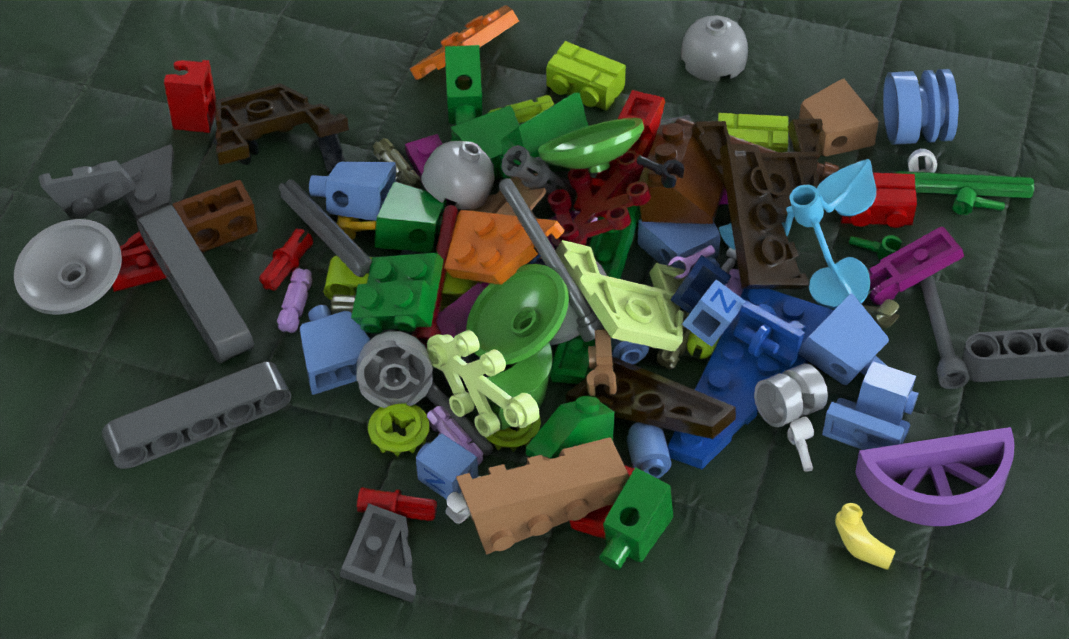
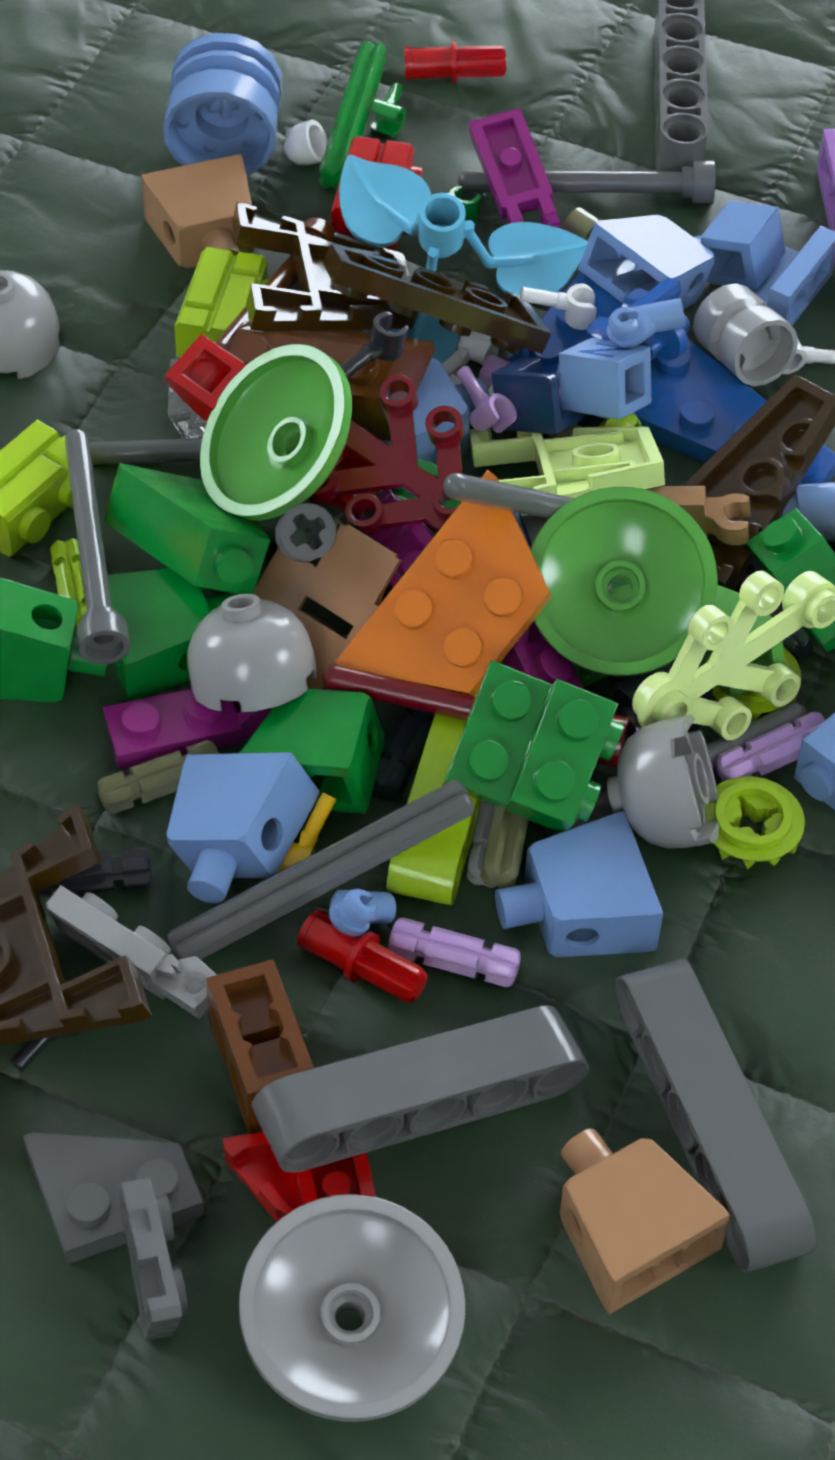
camera: 85 degrees left, 0 degrees up
none -> light grey hinge [46,885,217,1018]
none -> dark grey piece [65,429,130,664]
none -> medium blue arm [329,889,396,937]
none -> red axle [404,41,507,83]
none -> white hand [519,284,597,330]
none -> medium nougat torso [559,1129,730,1315]
none -> medium blue arm [607,298,686,348]

